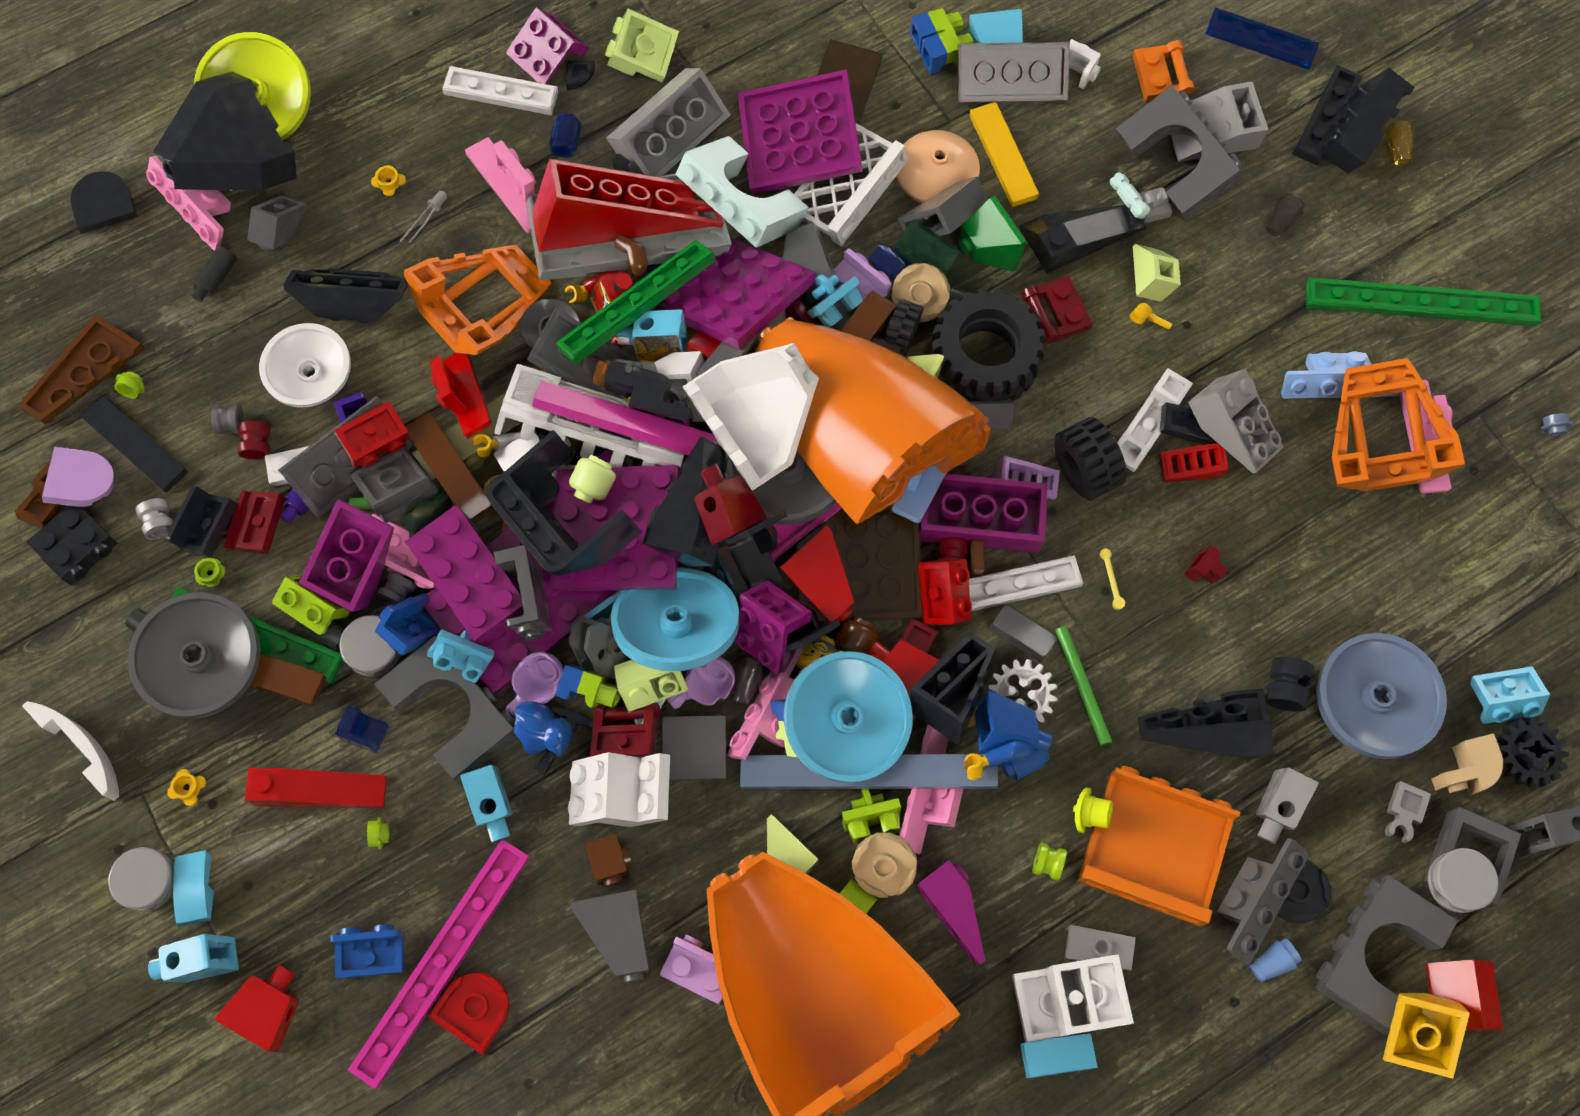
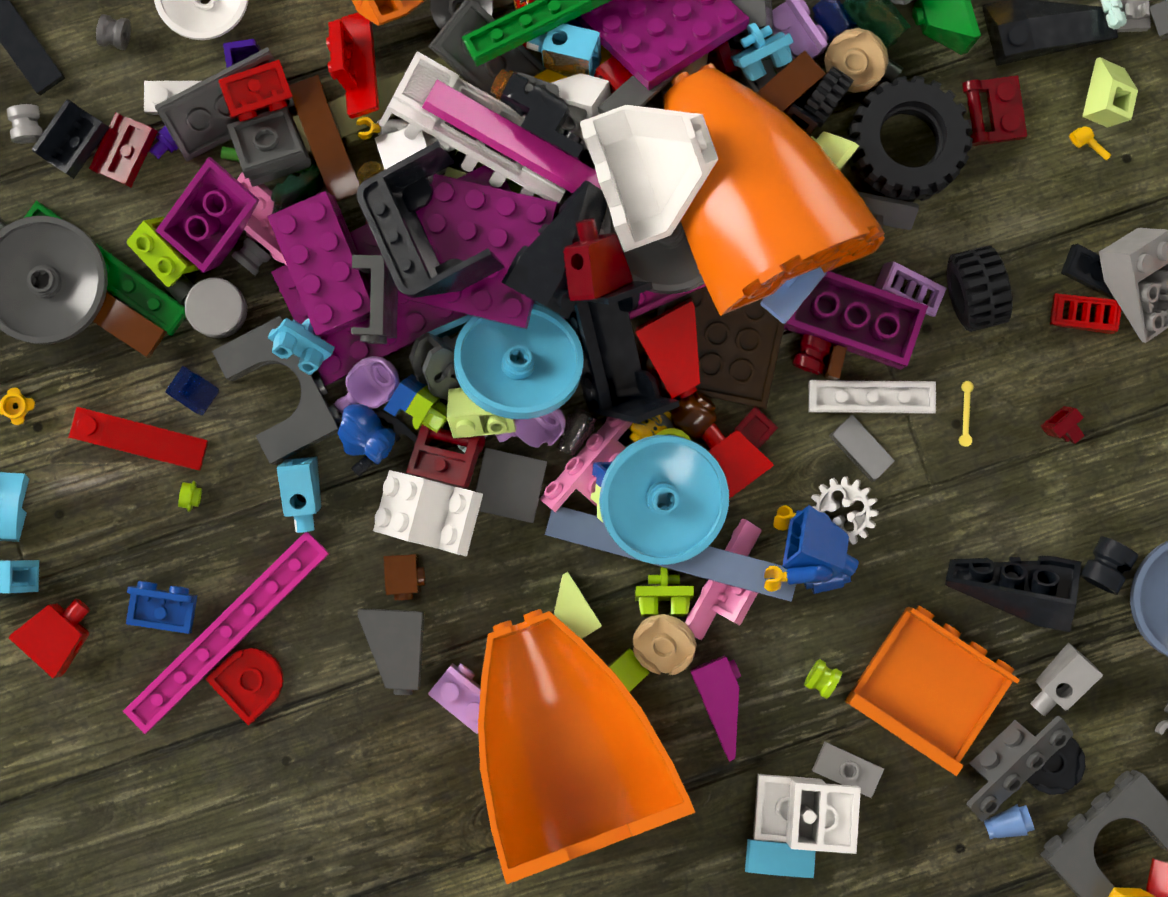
camera: 10 degrees right, 15 degrees up
lime plate [194,558,226,587] -> none
dark red wheel [238,421,270,460] -> none
blue bracket [375,593,441,655] -> none
yellowish green head [569,455,616,504] -> none
magenta bracket [735,580,812,674] -> none
black wedge [910,632,995,746] -> none
red bracket [918,559,972,624] -> none
bright green bar [1055,626,1112,746] -> none
neon yellow piece [1073,787,1113,833] -> none
white slope [1117,368,1193,472] -> none

